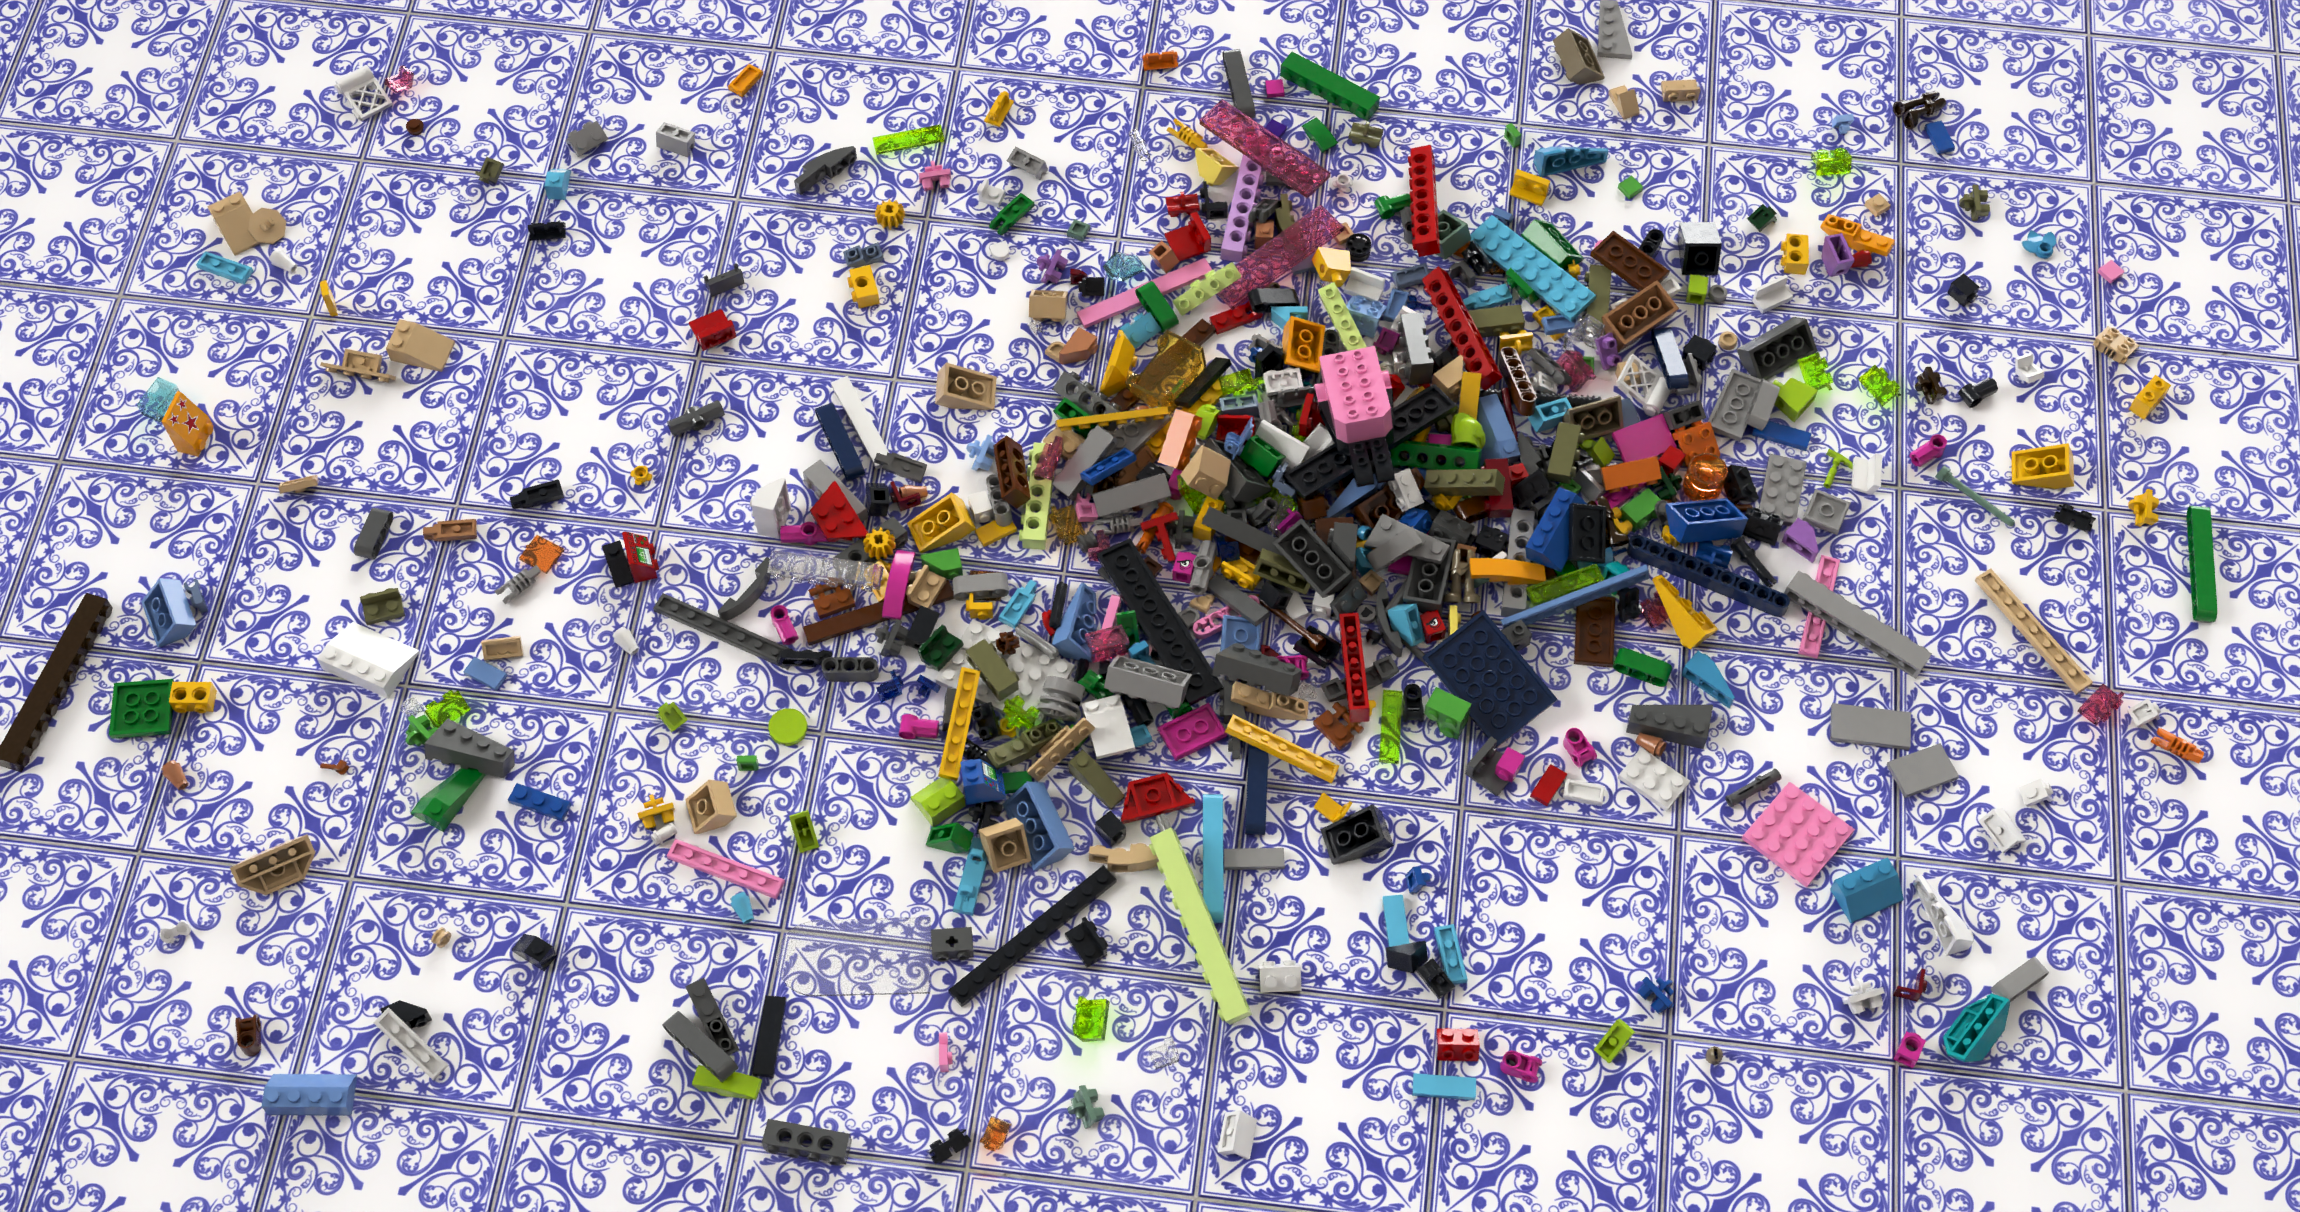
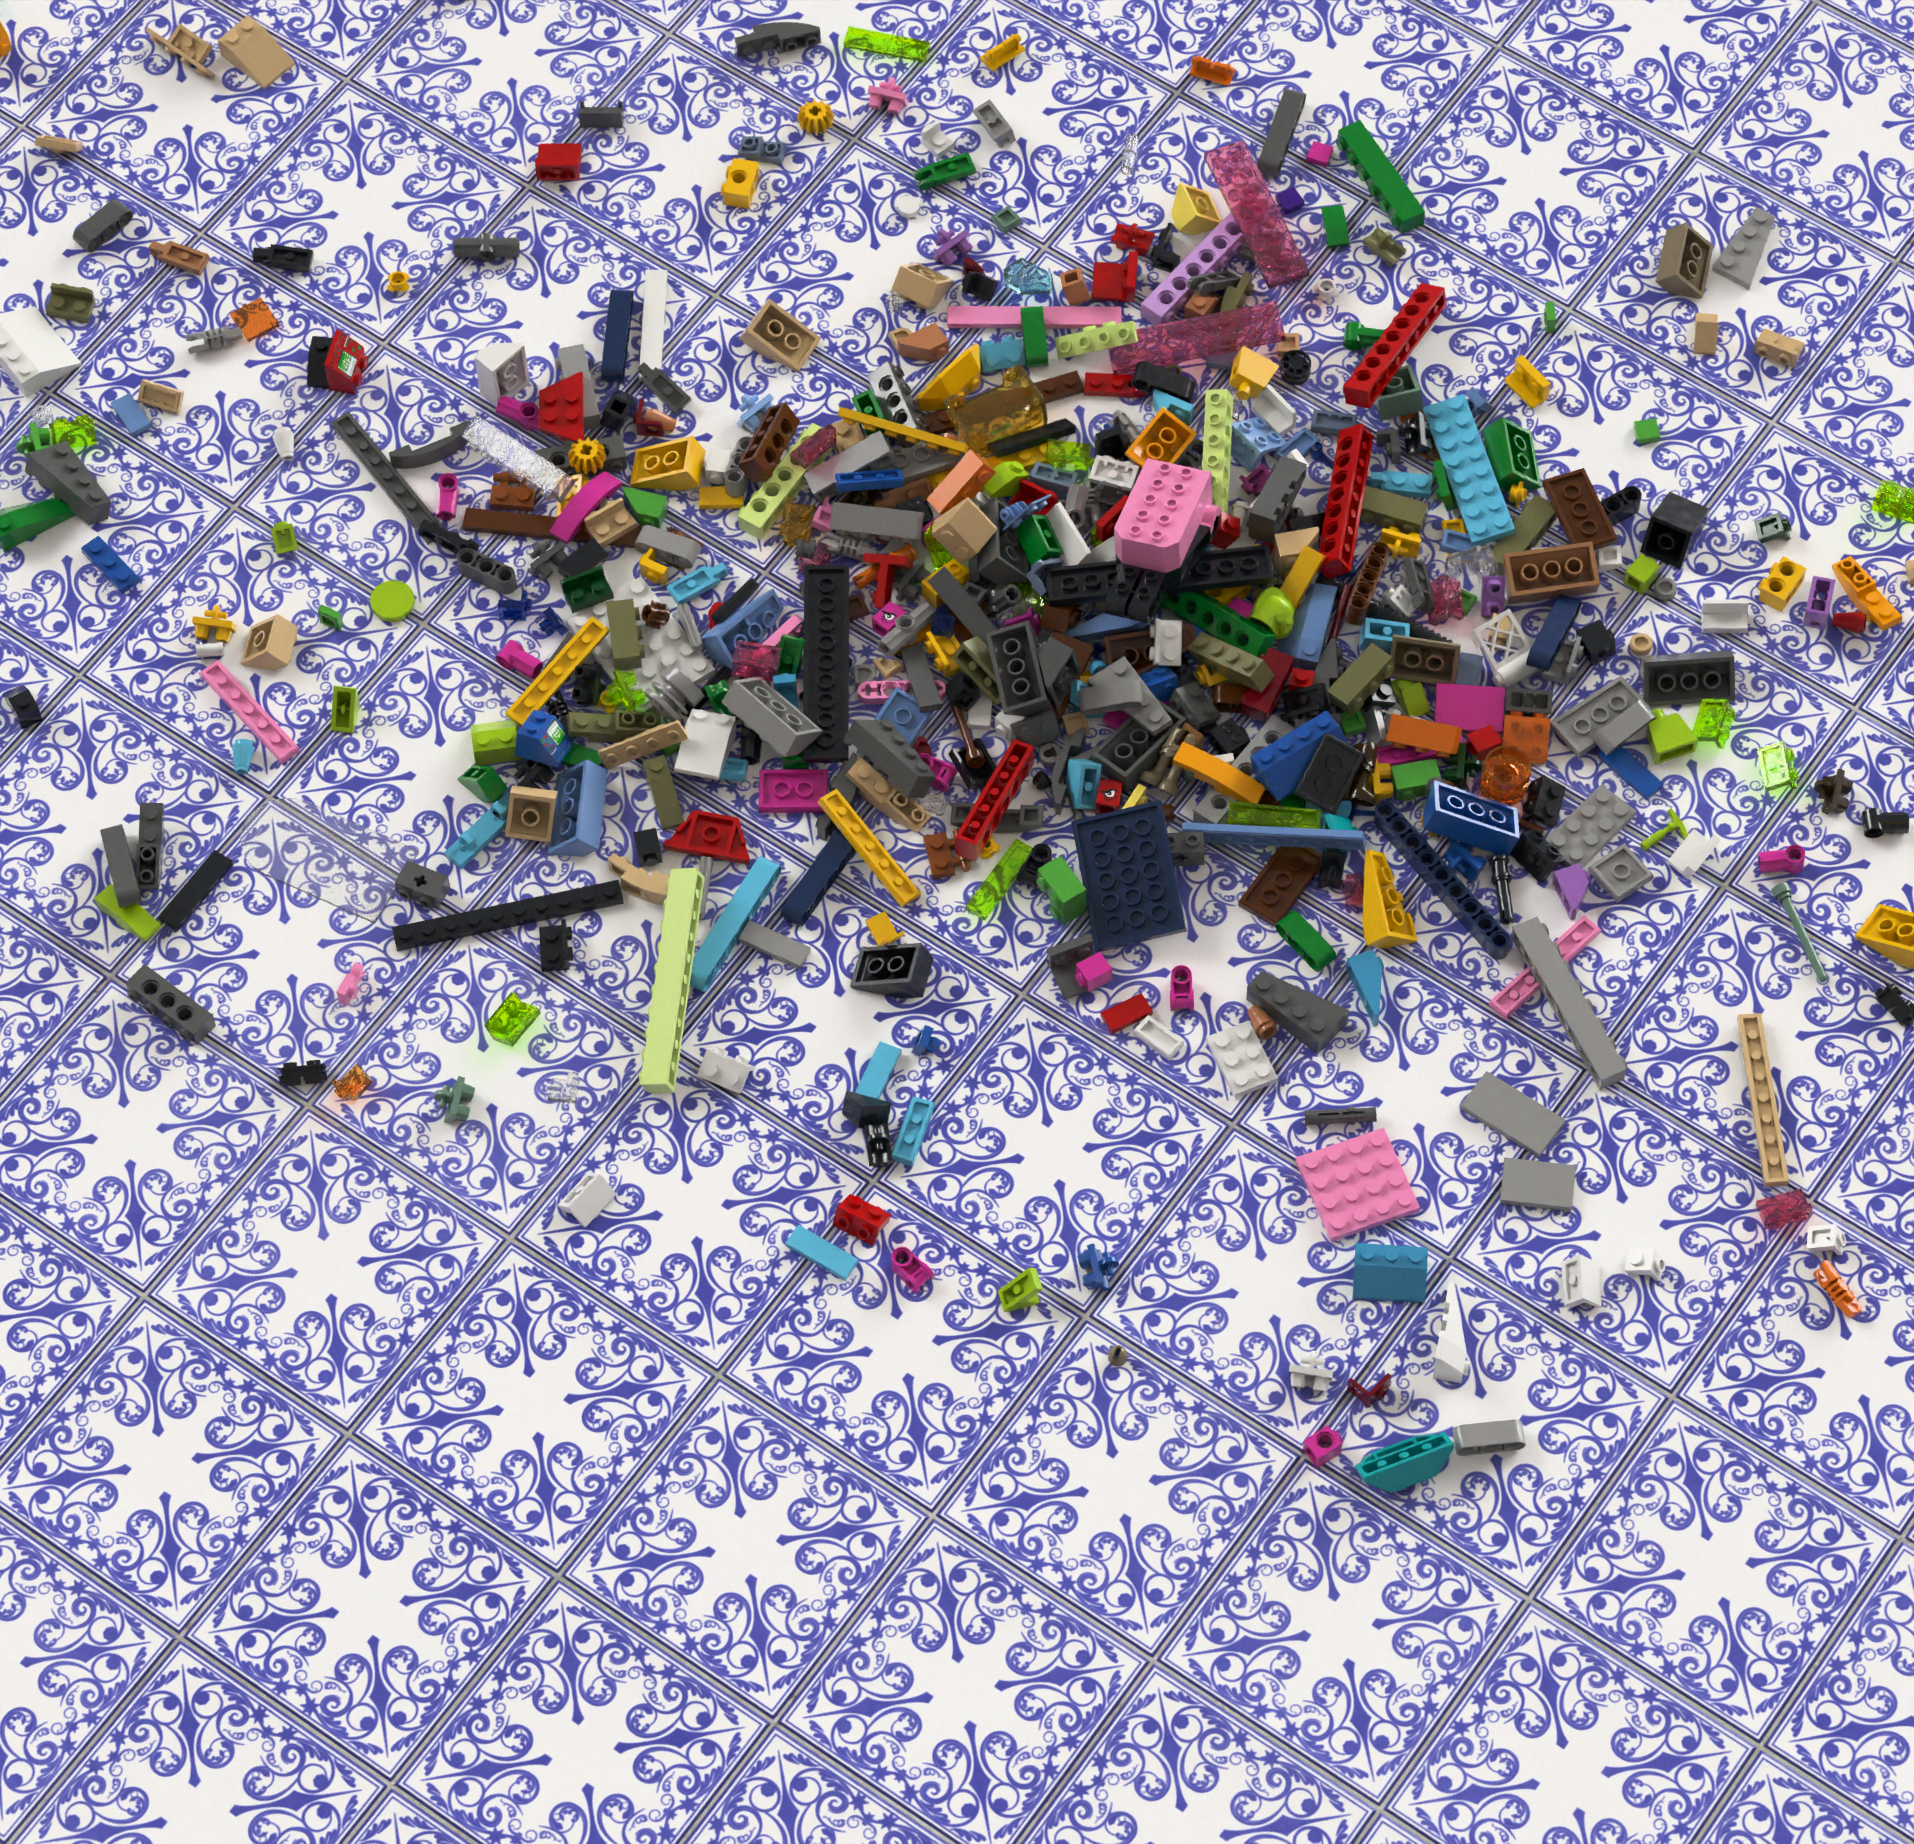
camera: 30 degrees right, 0 degrees up
yellow hinge [1166,118,1208,149] -> none
dark azure wedge [1533,146,1609,177] -> none

